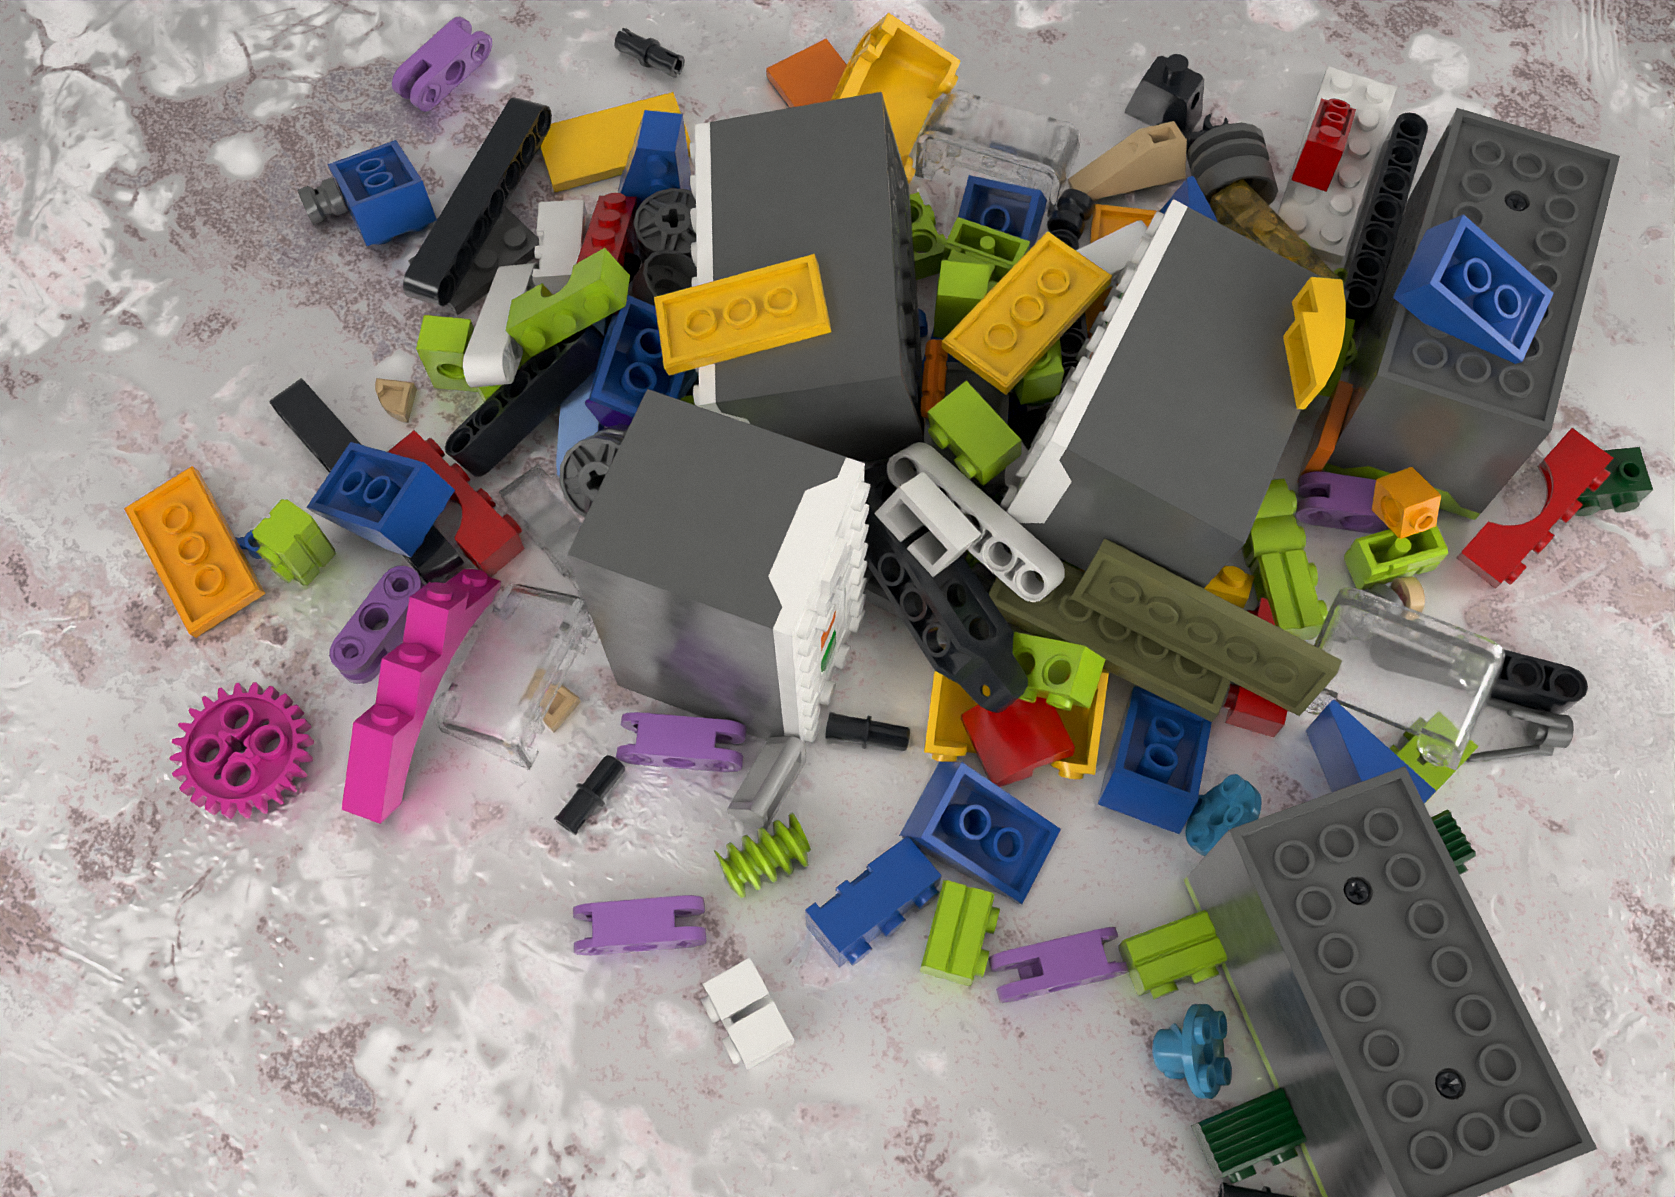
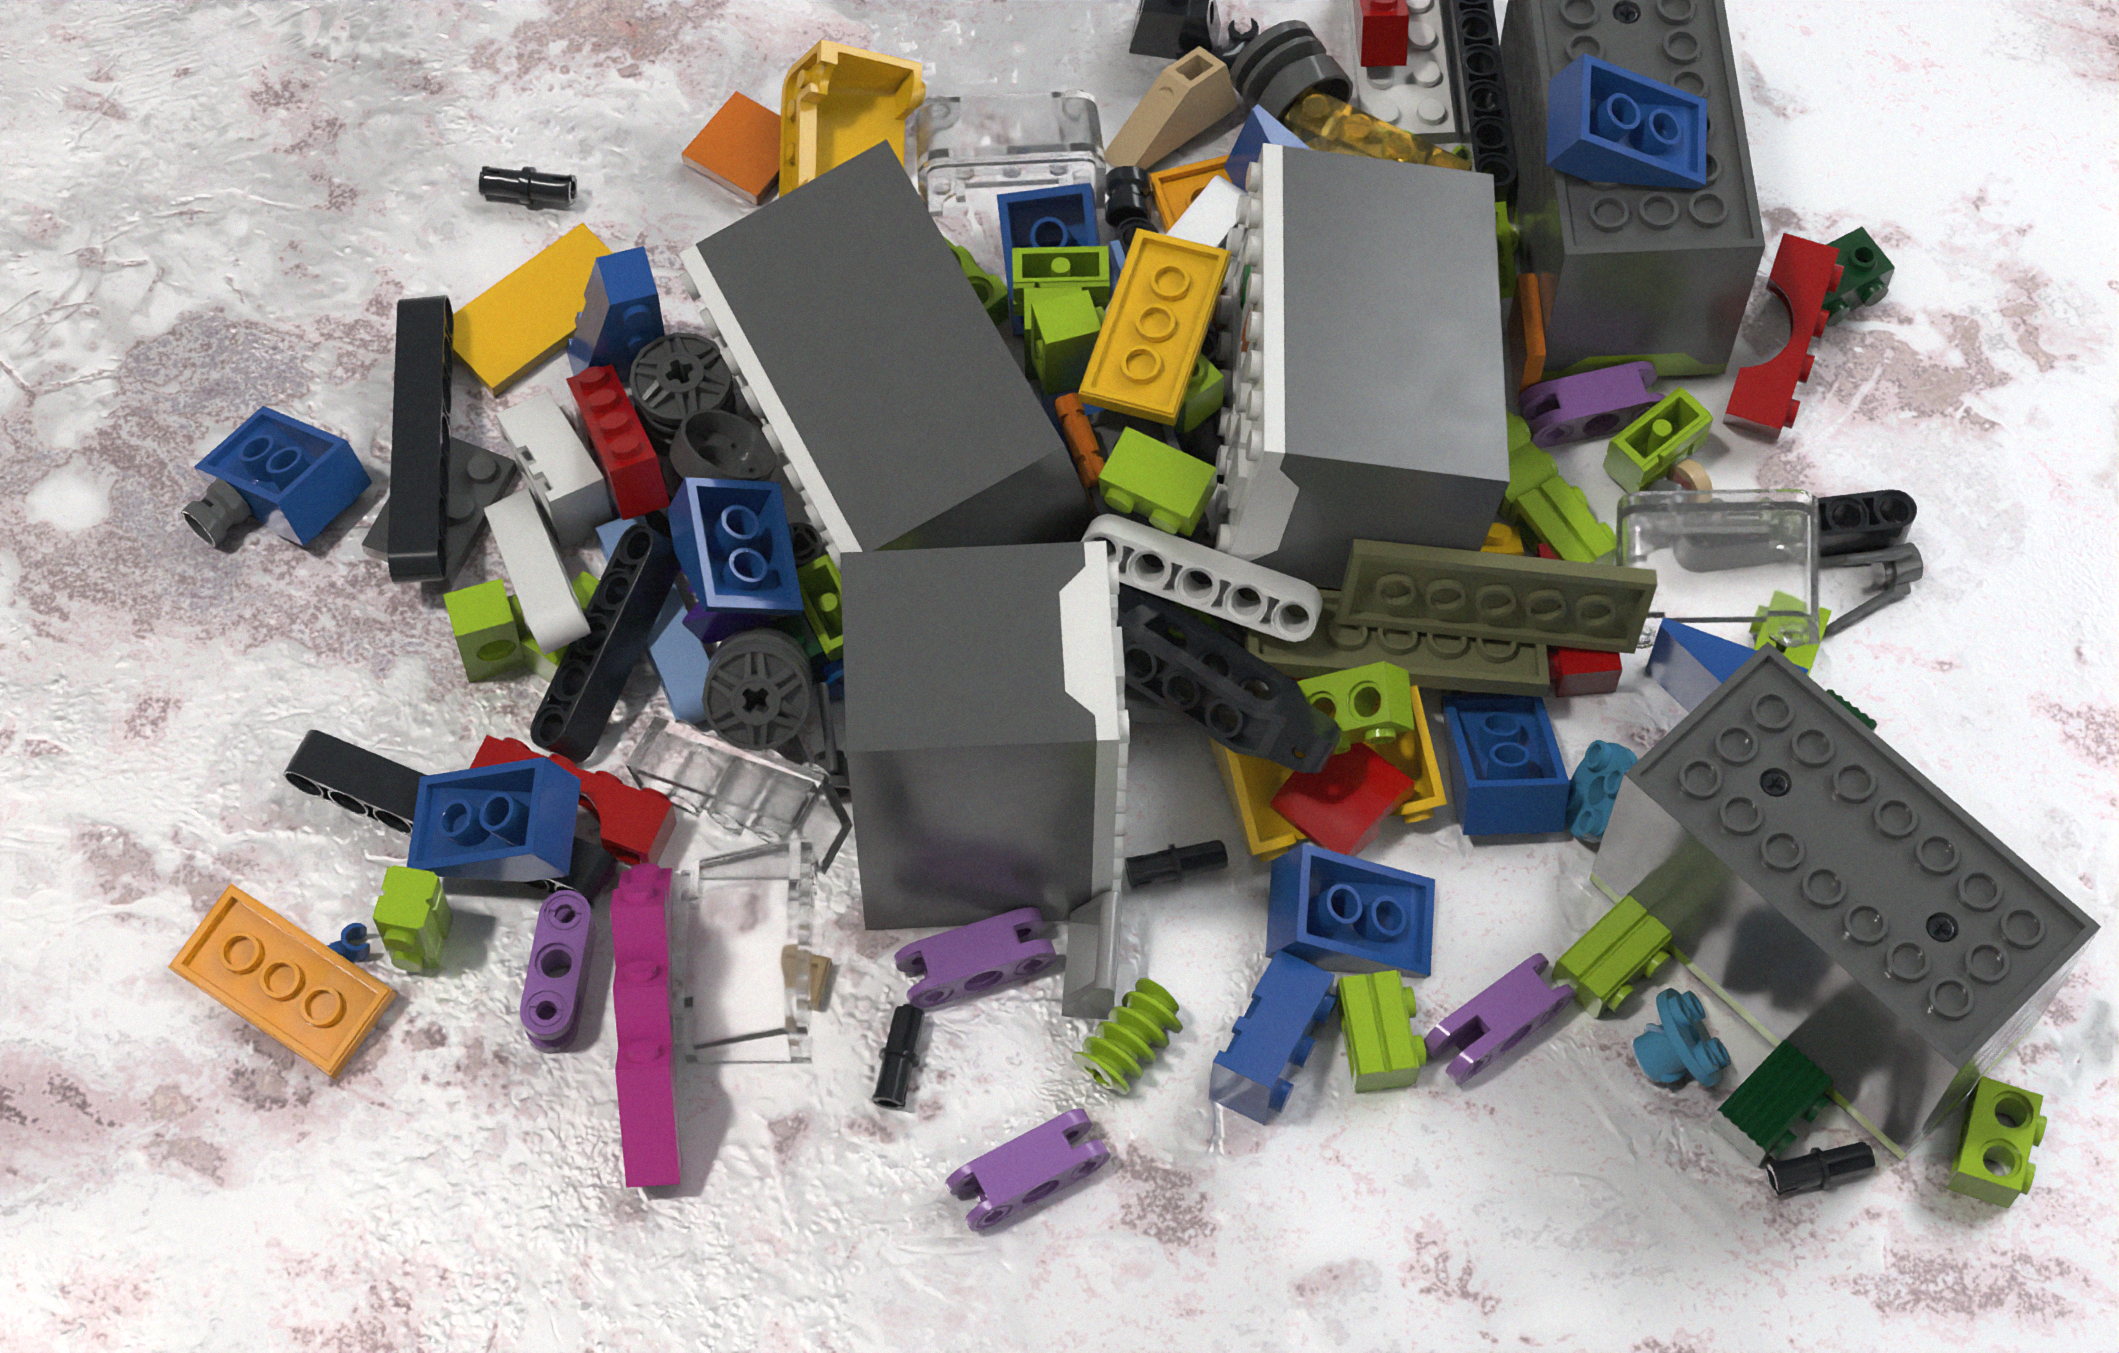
camera: 25 degrees left, 5 degrees down
dark pink gear [170,682,314,819] -> none
tan tile [375,378,417,423] -> none
medium lavender piece [392,16,492,112] -> none
lime arch [505,248,630,357] -> none
yellow tile [654,254,832,375] -> none
white piece [700,957,795,1070] -> none
white piece [874,471,982,577] -> none
yellow slope [1283,277,1346,409] -> none
light orange brick [1372,467,1441,539] -> none

